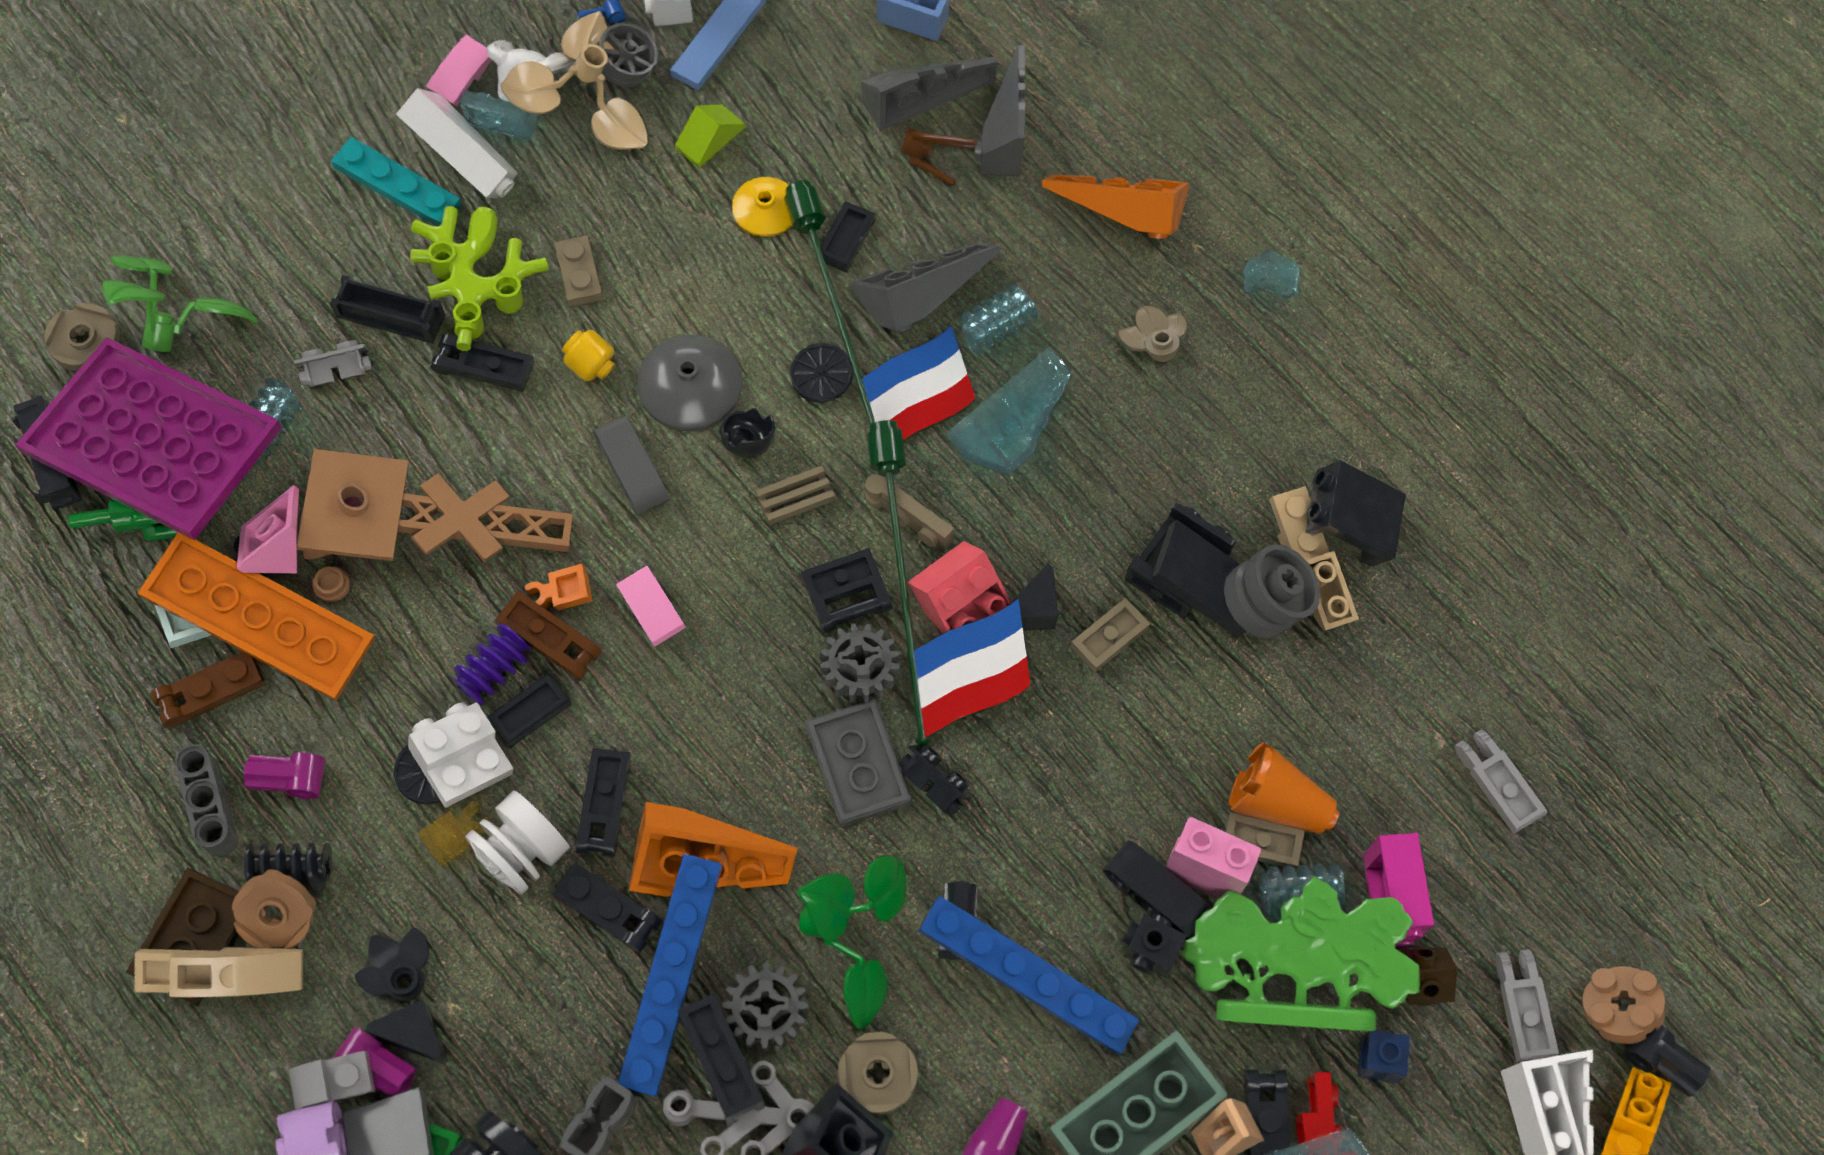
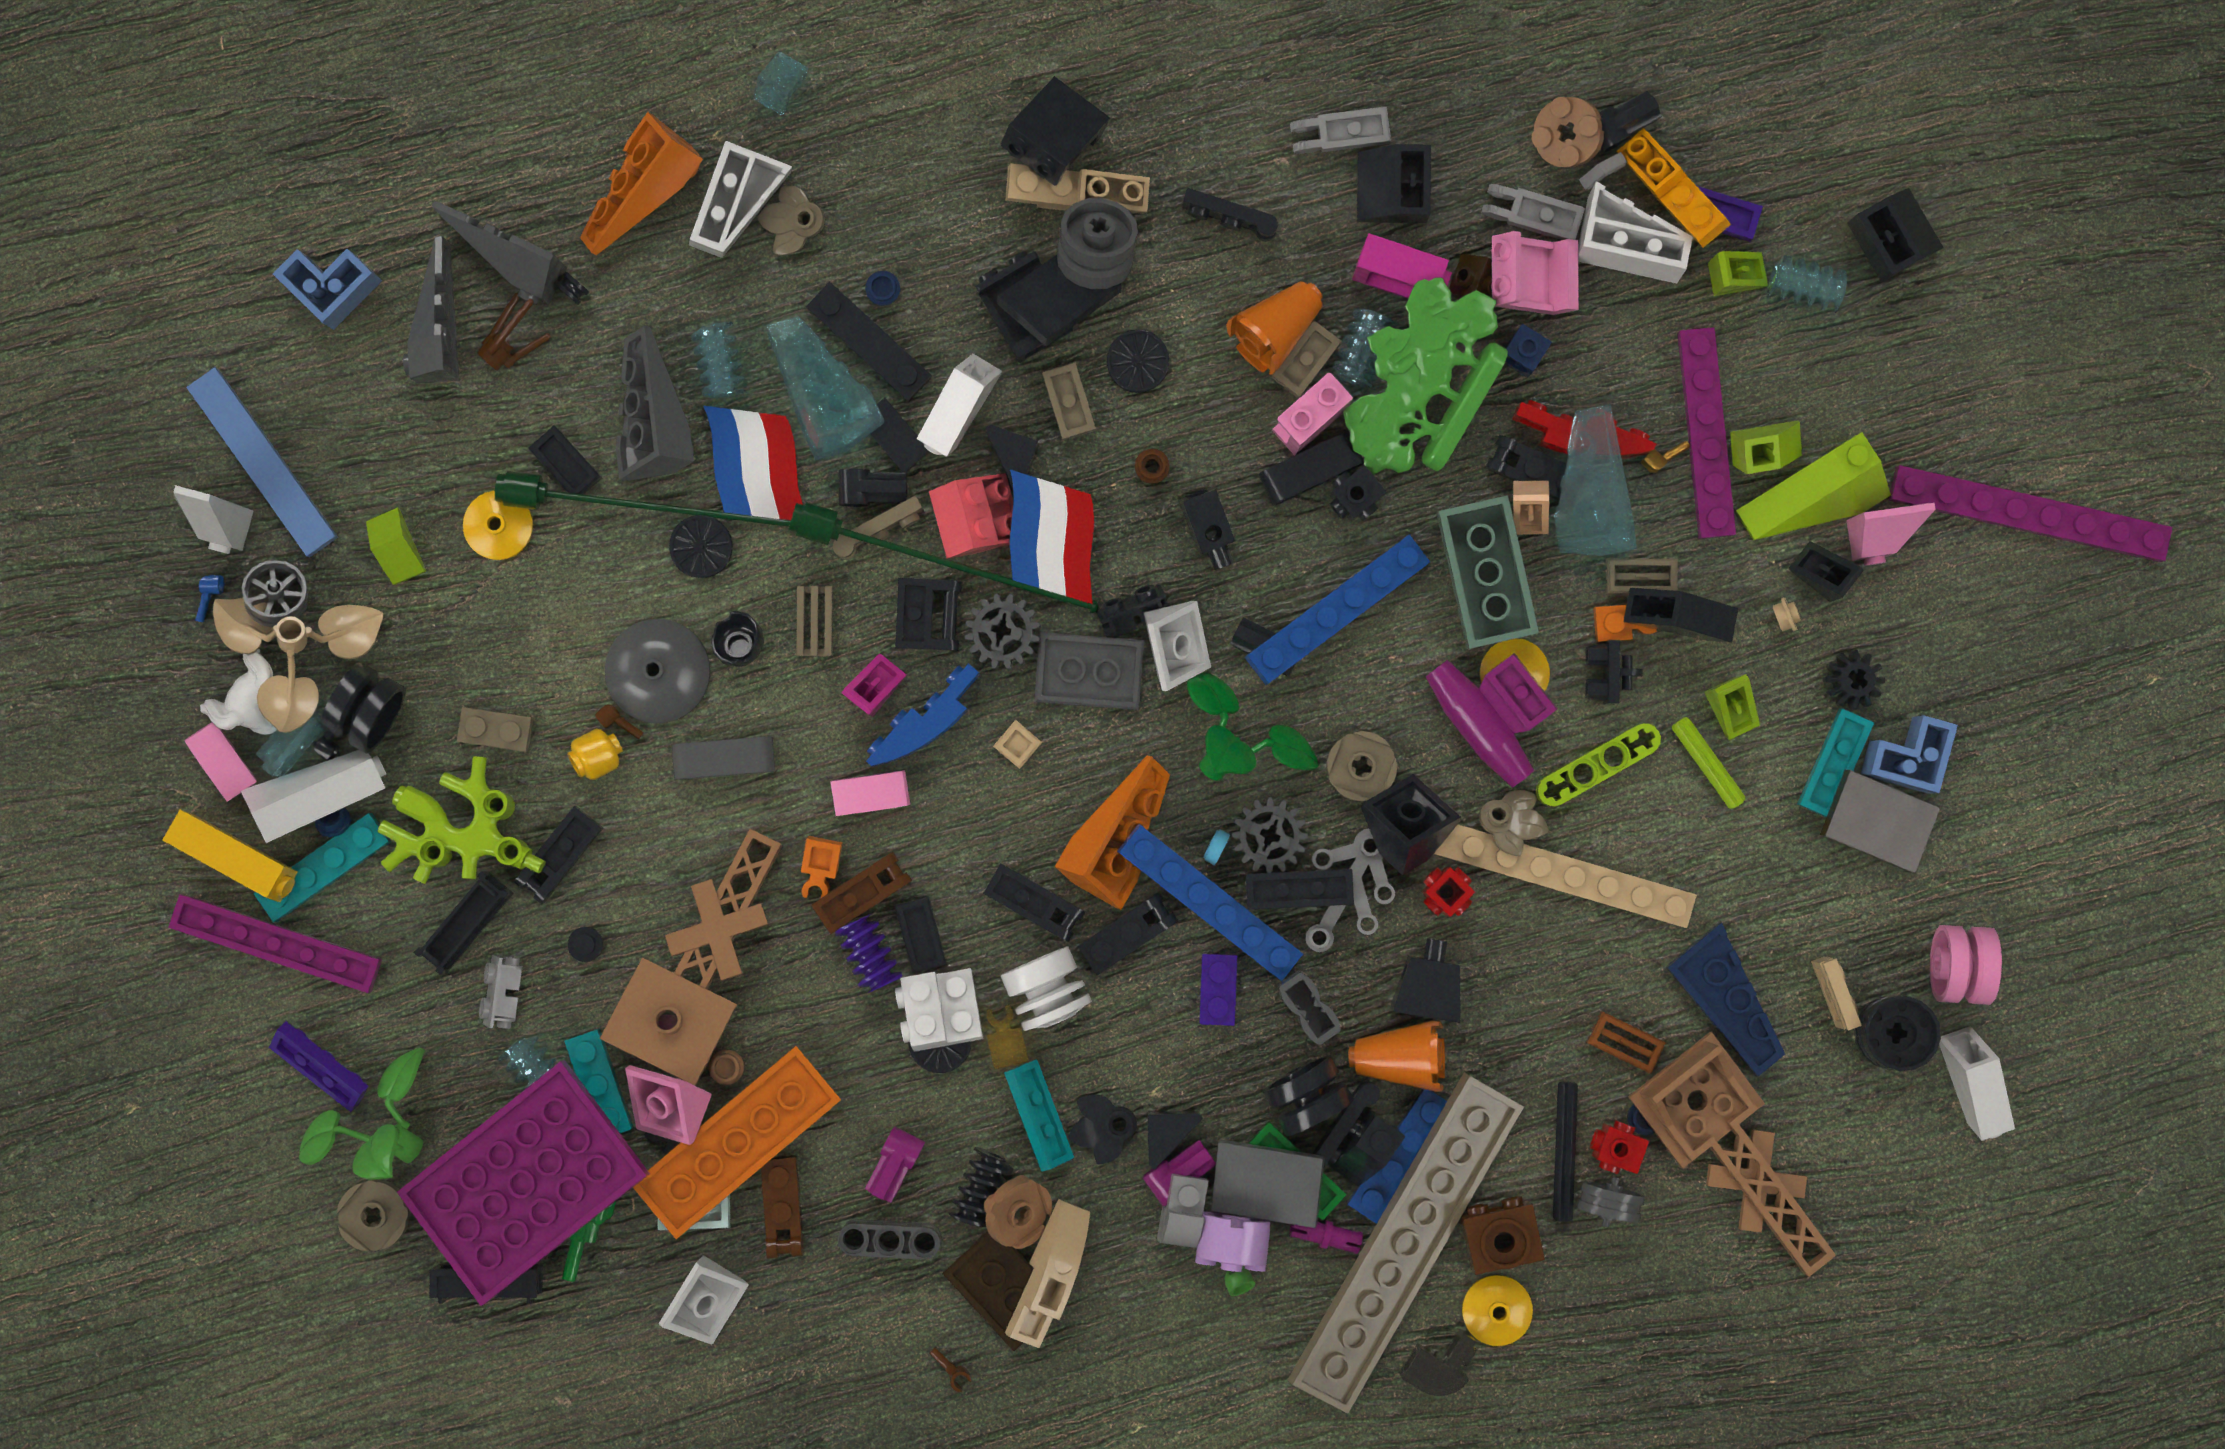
camera: 60 degrees left, 20 degrees up
none -> yellow brick [162,809,298,903]
none -> magenta plate [168,894,382,993]
none -> dark purple plate [269,1021,369,1112]
none -> black hand [314,731,340,761]
none -> dark blue plate [315,808,351,837]
none -> black wheel [321,662,406,754]
none -> black bush [555,272,590,305]
none -> teal plate [564,1028,634,1133]
none -> black plate [568,927,603,962]
none -> reddish brown hand [595,705,644,740]
none -> white slope [659,1255,749,1345]
none -> white wedge [689,141,792,258]
none -> black plate [806,281,932,402]
none -> black piece [838,468,908,507]
none -> dark pink slope [842,653,907,717]
none -> black tile [859,398,930,473]
none -> dark blue plate [865,271,901,306]
none -> blue slope [866,663,981,767]
none -> white slope [917,354,1002,457]
none -> reddish brown hand [929,1347,971,1392]
none -> tan tile [993,720,1042,769]
none -> teal plate [1004,1059,1074,1172]
none -> black wheel [1107,329,1169,393]
none -> reddish brown plate [1135,449,1170,484]
none -> white slope [1143,601,1211,691]
none -> black torso [1178,486,1235,570]
none -> black plate [1182,188,1278,242]
none -> dark purple plate [1199,953,1237,1026]
none -> medium azure tile [1203,829,1230,866]
none -> black slope [1357,144,1431,223]
none -> bright pink panel [1491,231,1579,315]
none -> light grey tile [1579,152,1627,190]

